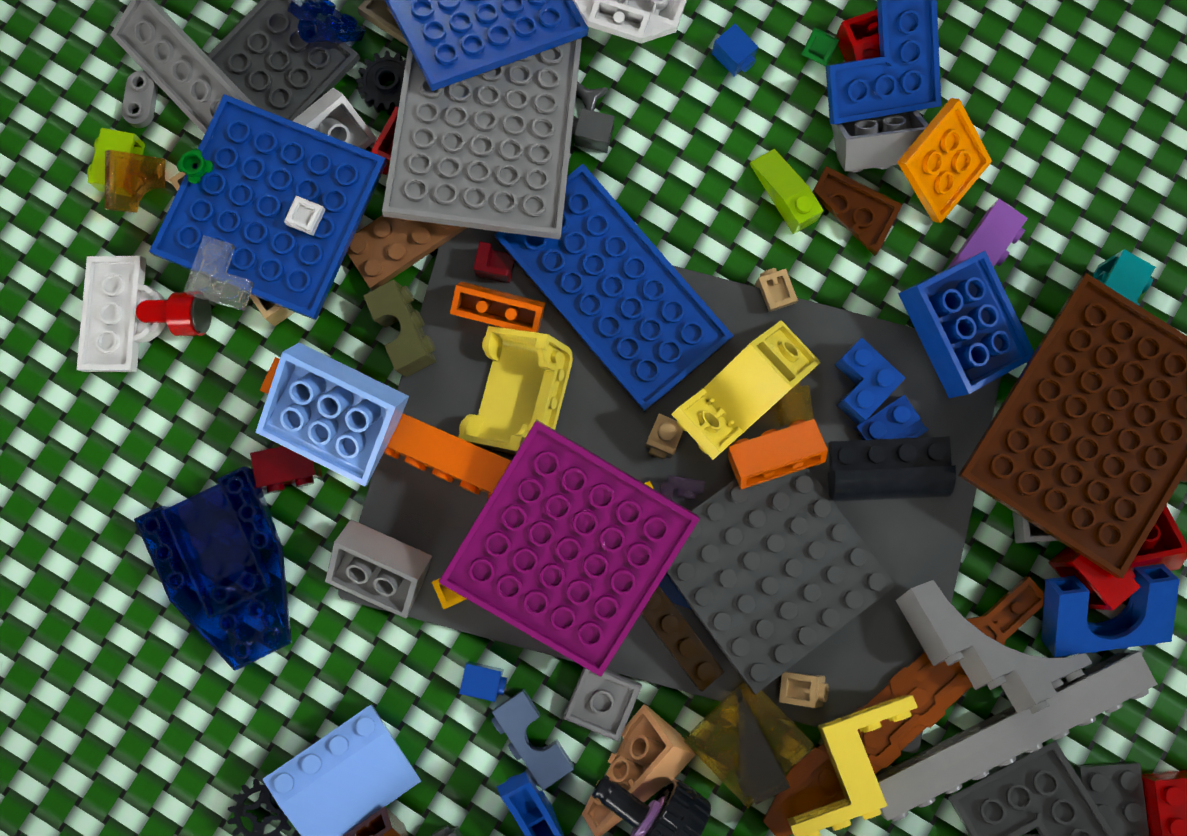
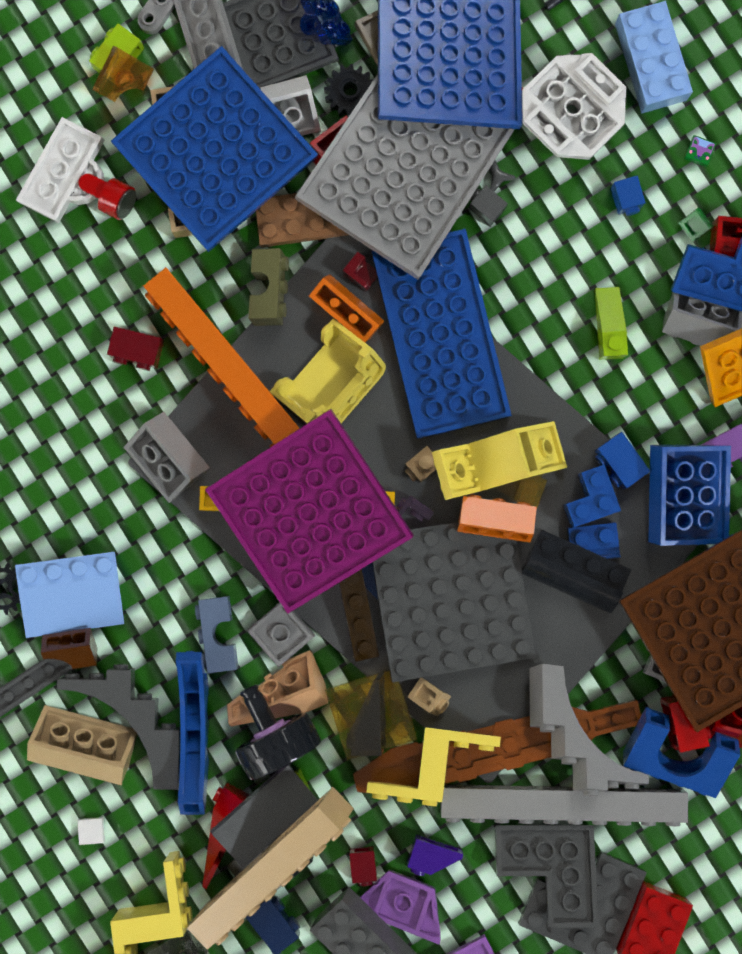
camera: 30 degrees right, 5 degrees up
clear blue wedge [134,466,292,671] -> none
green plate [177,149,213,184] -> none
clear plate [183,235,254,311] -> none
light blue slope [255,343,409,486] -> none
white tile [284,195,325,236] -> none
blue brick [459,661,507,702] -> none
tan bracket [755,268,798,312] -> none
reddish brown wing [812,166,903,256] -> none
none -> blue brick [595,432,651,489]

